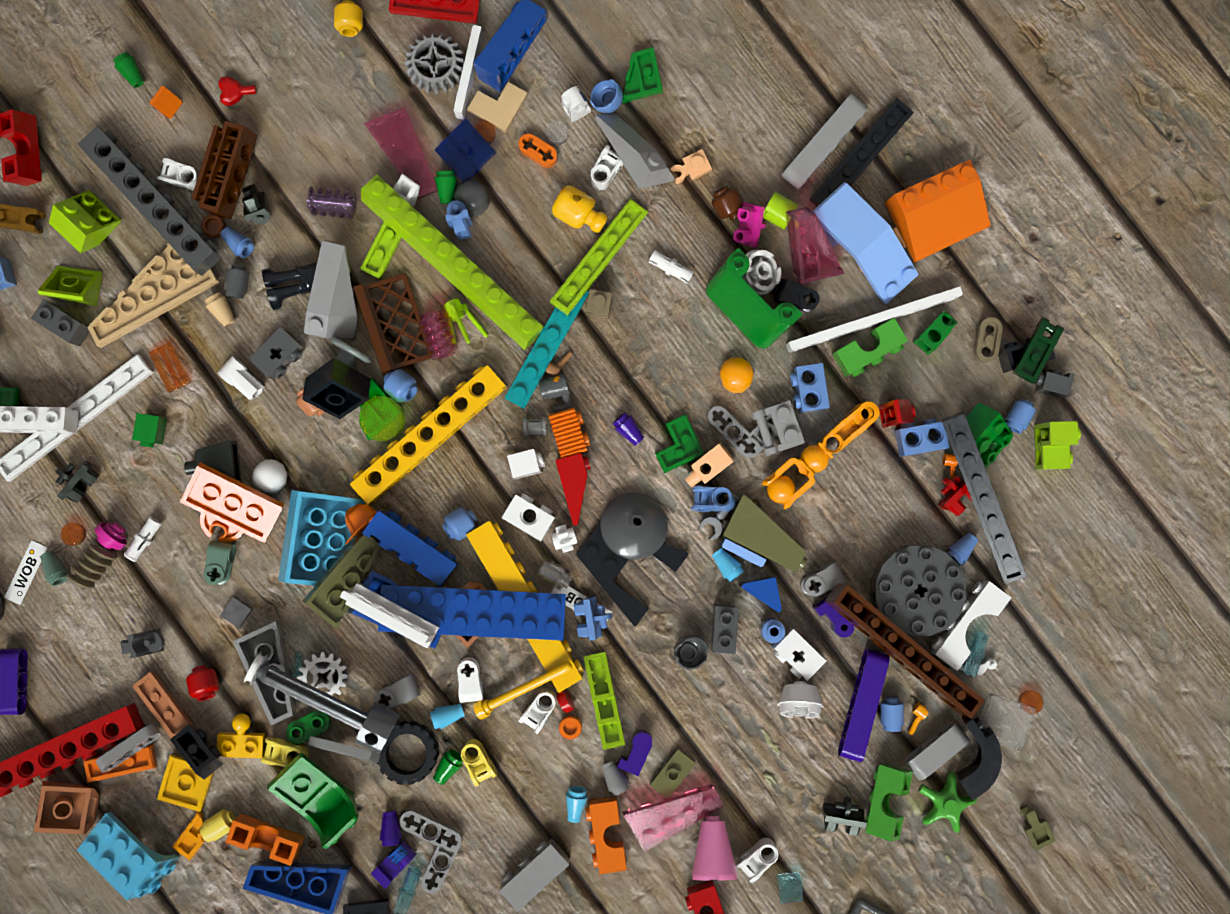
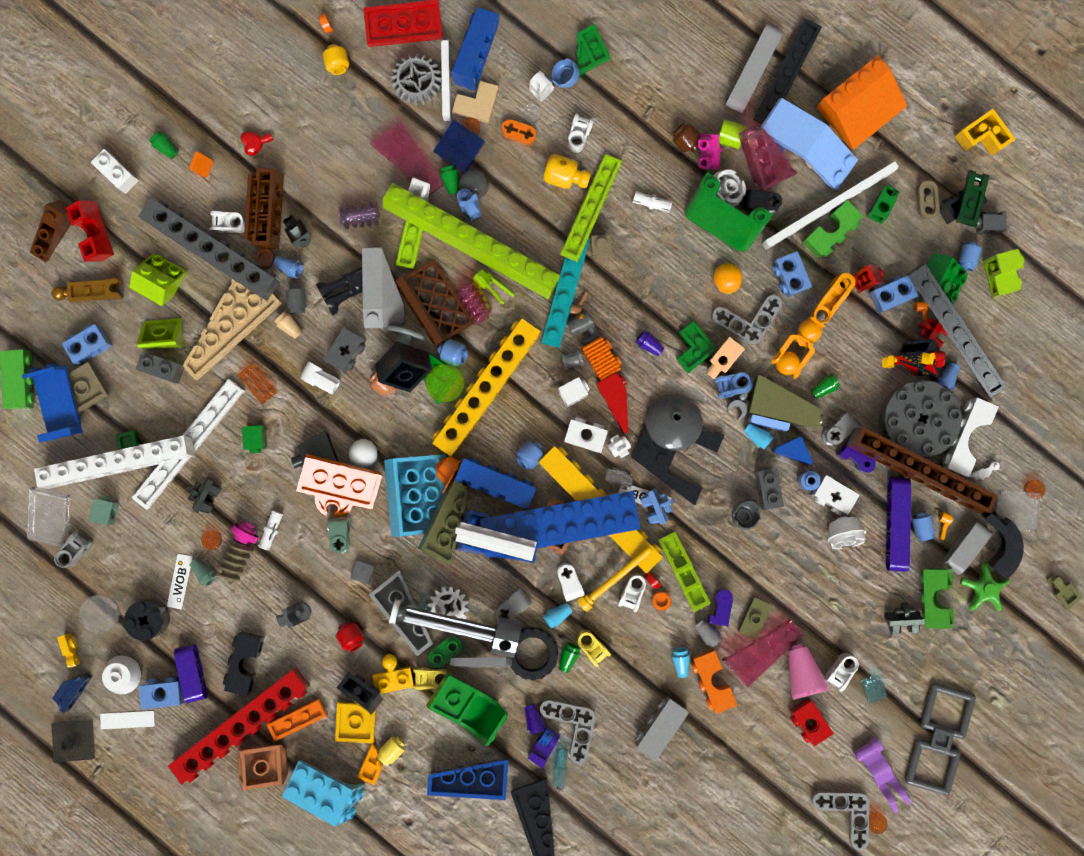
camera: 10 degrees left, 0 degrees up
light grey beam [96,724,161,772] -> none
nougat plate [132,671,193,738] -> none
orange arch [225,814,306,866] -> none
light grey wedge [595,112,674,189] -> none
light nougat plate [670,149,712,184] -> none
light grey plate [751,400,805,456] -> none
clear light blue axle [963,631,990,677] -> none
none -> white brick [91,149,139,194]
none -> black arch [223,631,265,696]
none -> green cone [810,373,840,399]
none -> torso [882,339,946,380]
none -> yellow brick [955,109,1015,156]

